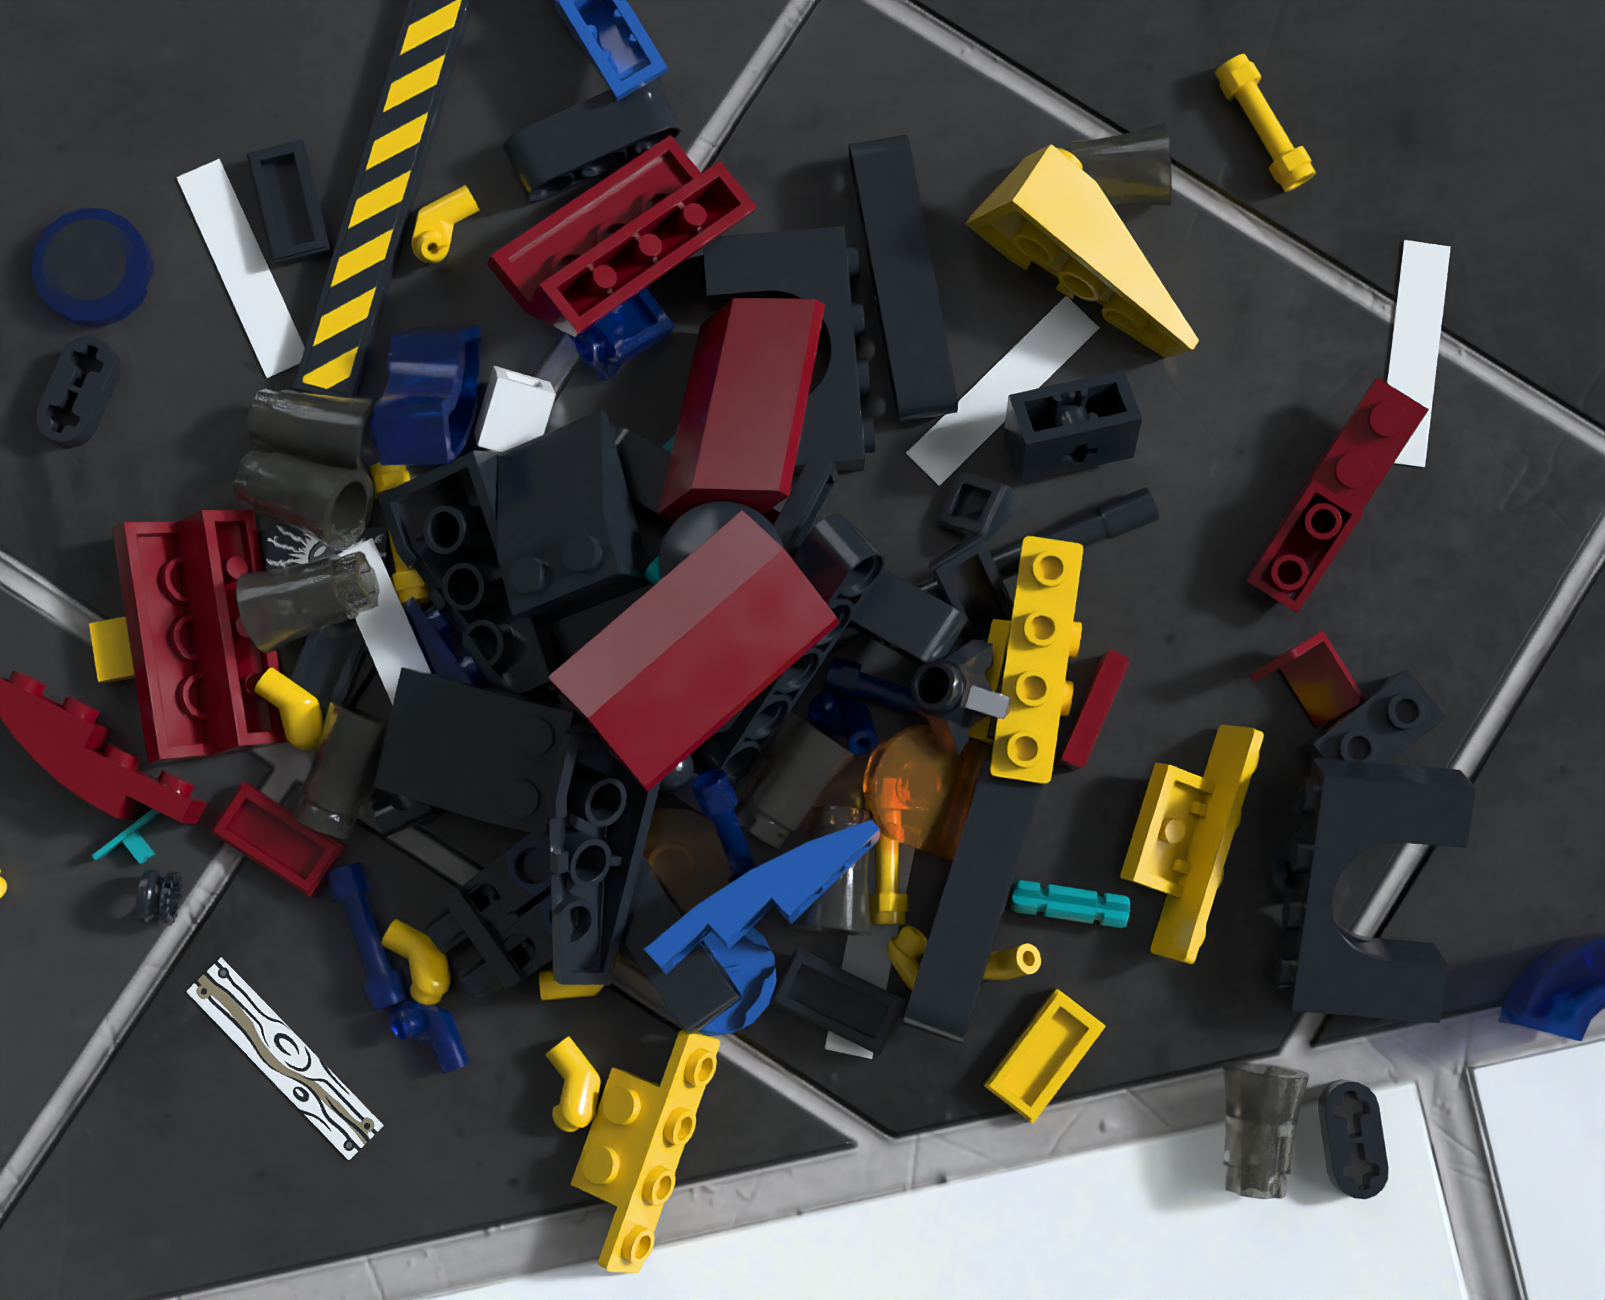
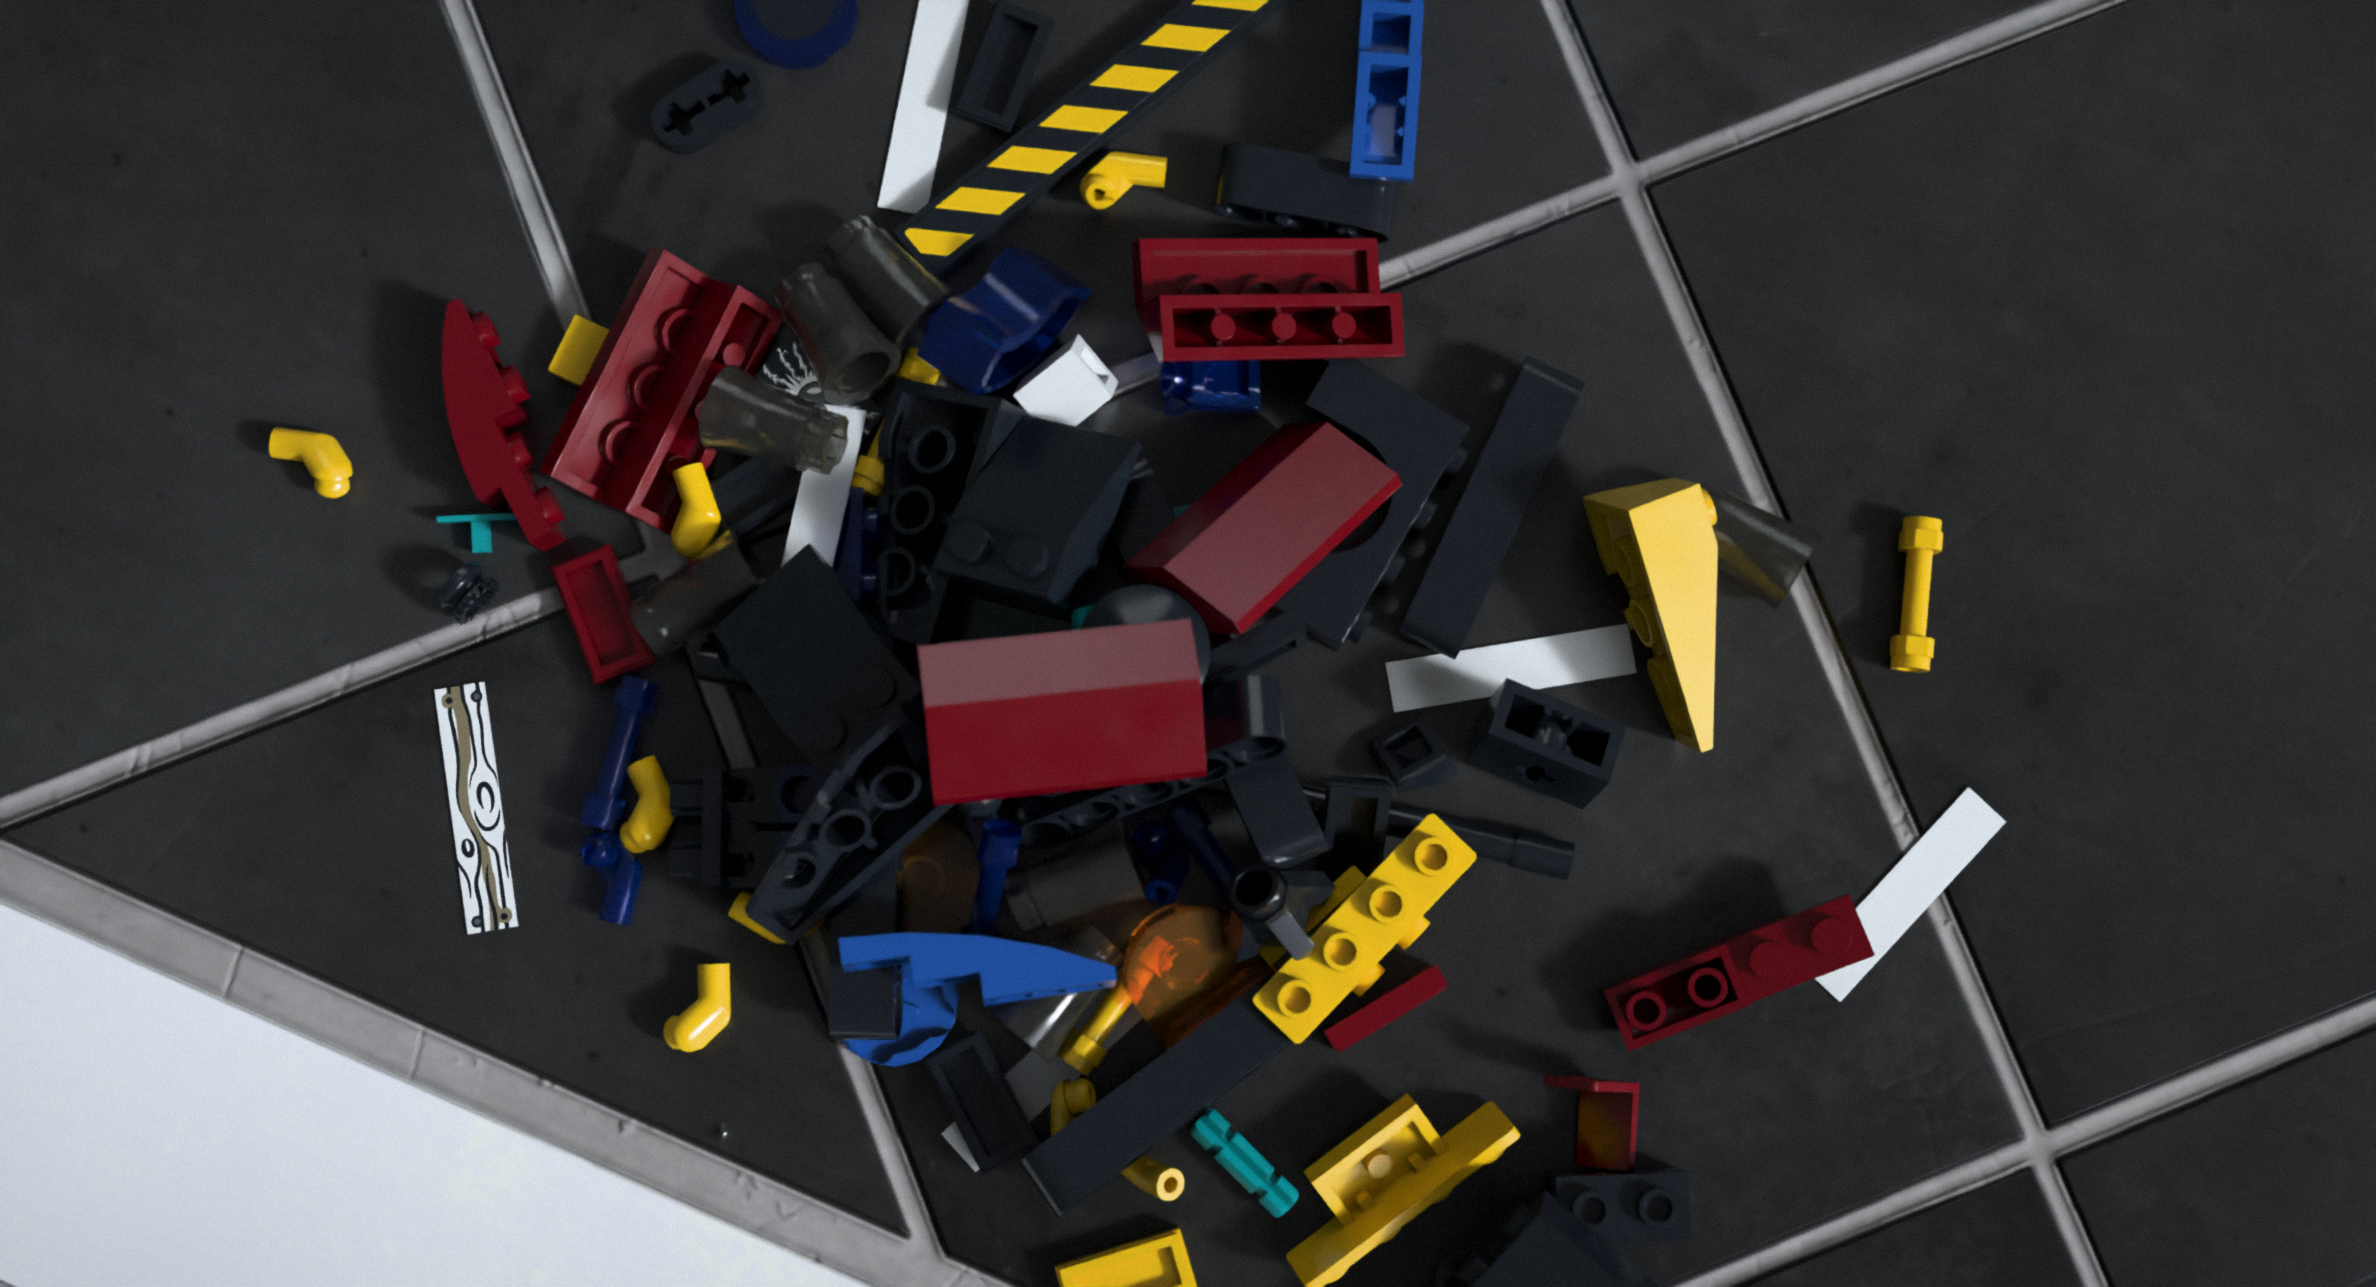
camera: 35 degrees right, 0 degrees up
yellow bracket [570,1029,720,1273] -> none

